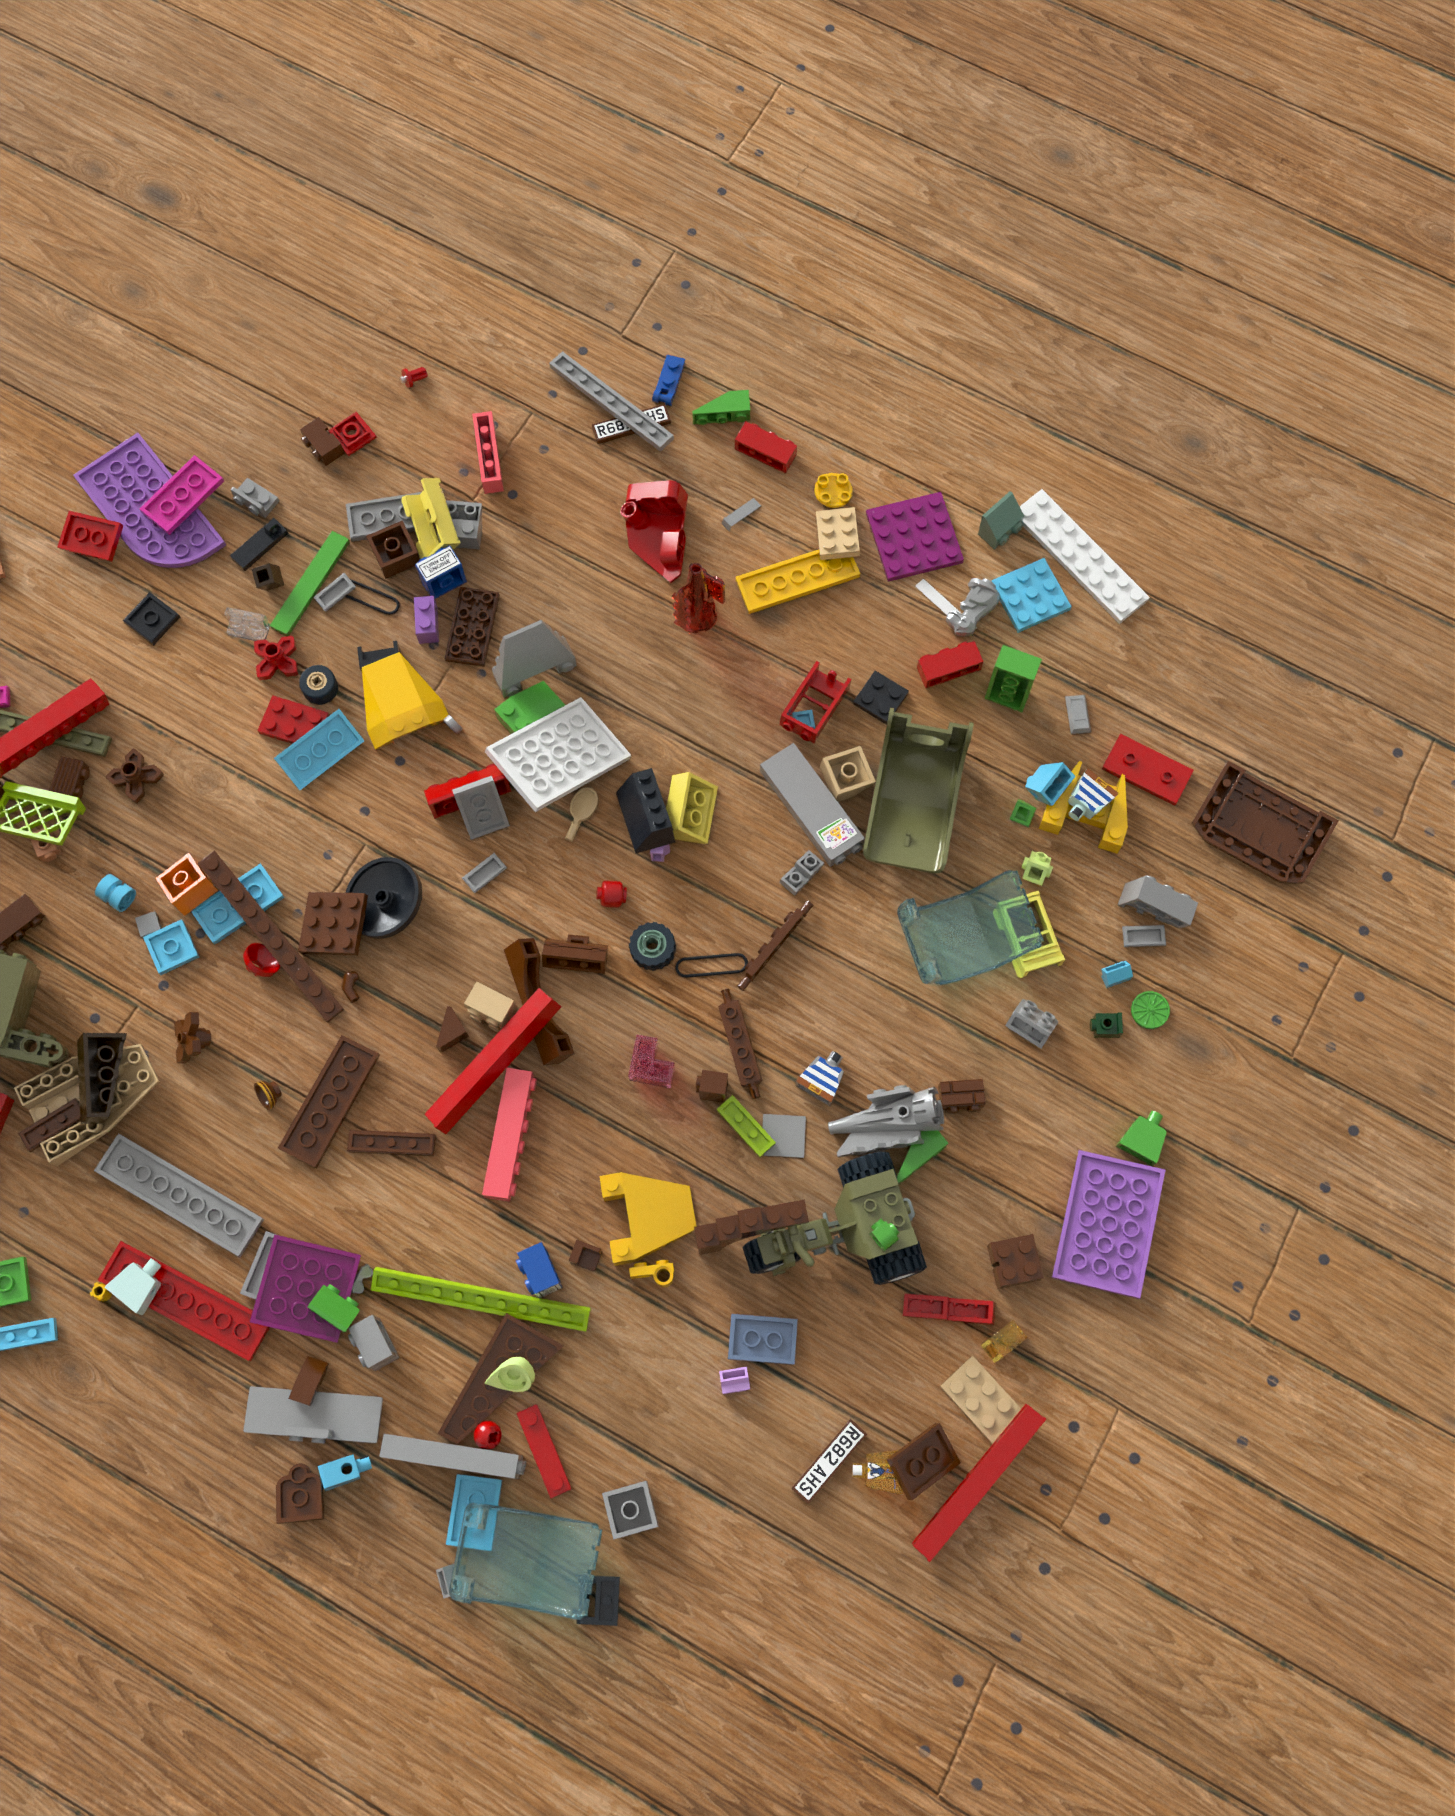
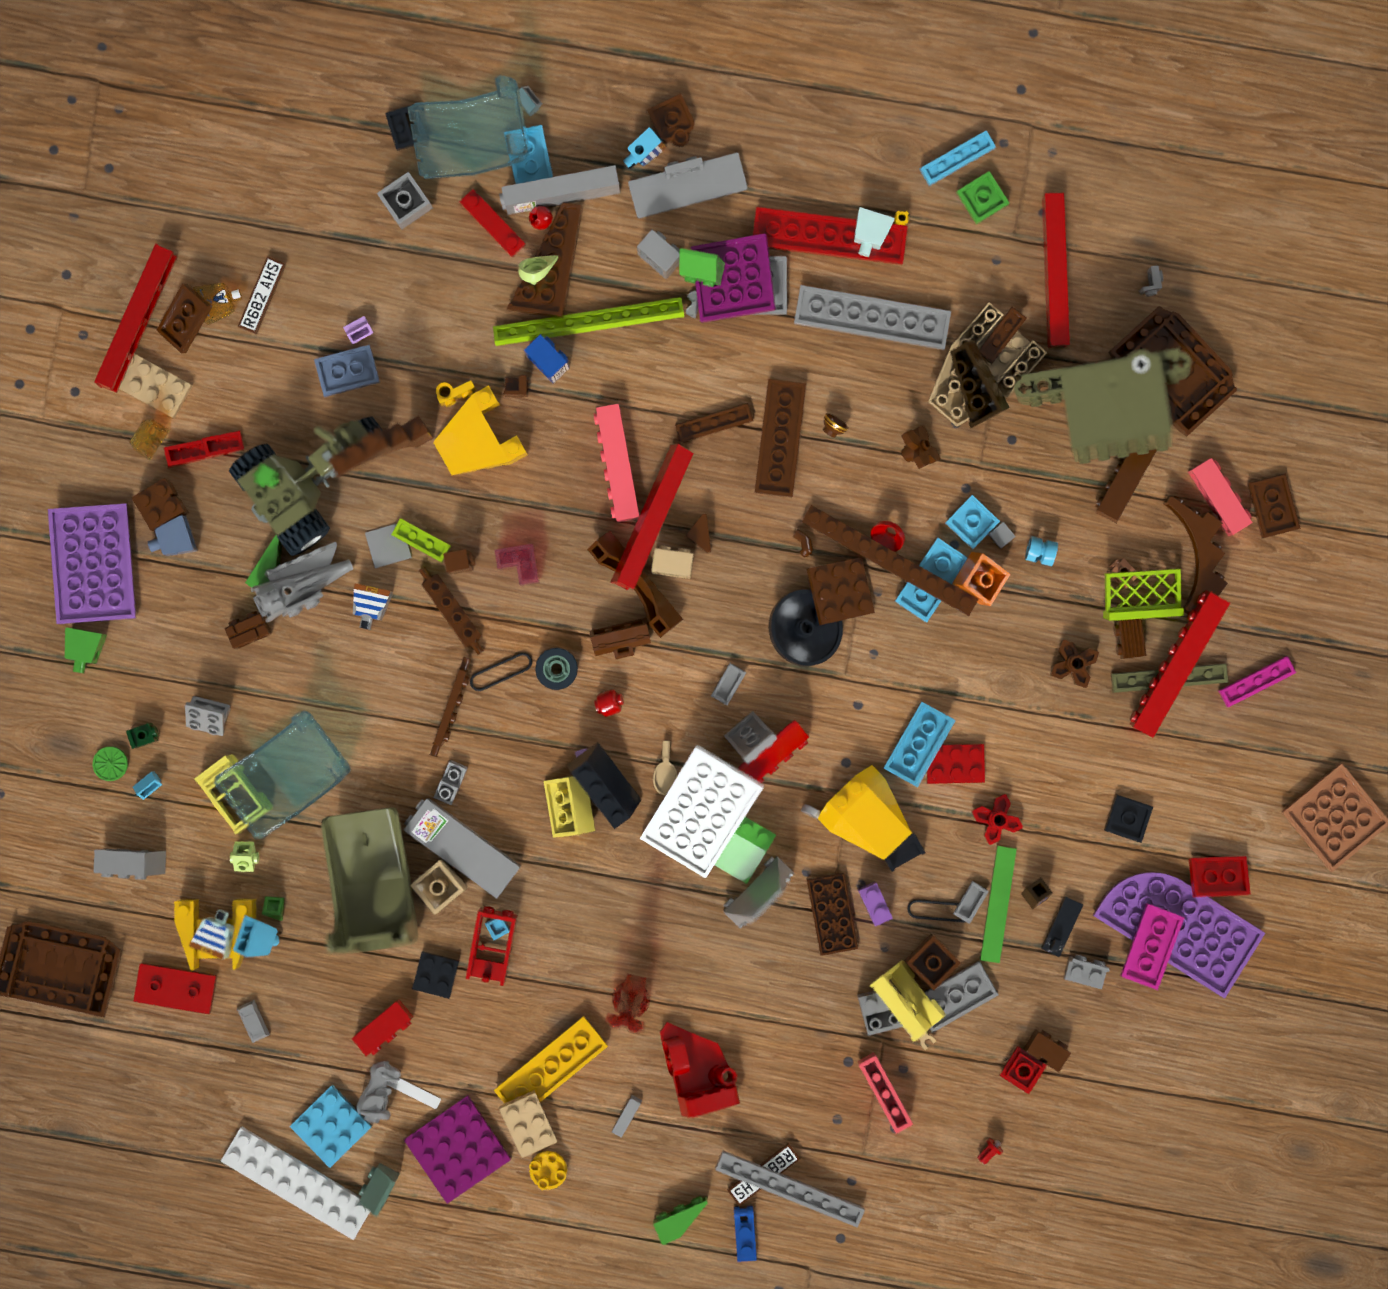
camera: 160 degrees right, 15 degrees up
clear bracket [224,607,270,641] -> none
reddish brown slope [288,1356,329,1406] -> none
black wheel [299,665,338,705] -> none
brick [415,546,467,599] -> none
red brick [735,422,797,474] -> none
bright green brick [984,645,1042,712] -> none
light grey tile [1122,925,1166,947] -> none
none -> sand blue torso [148,515,198,556]

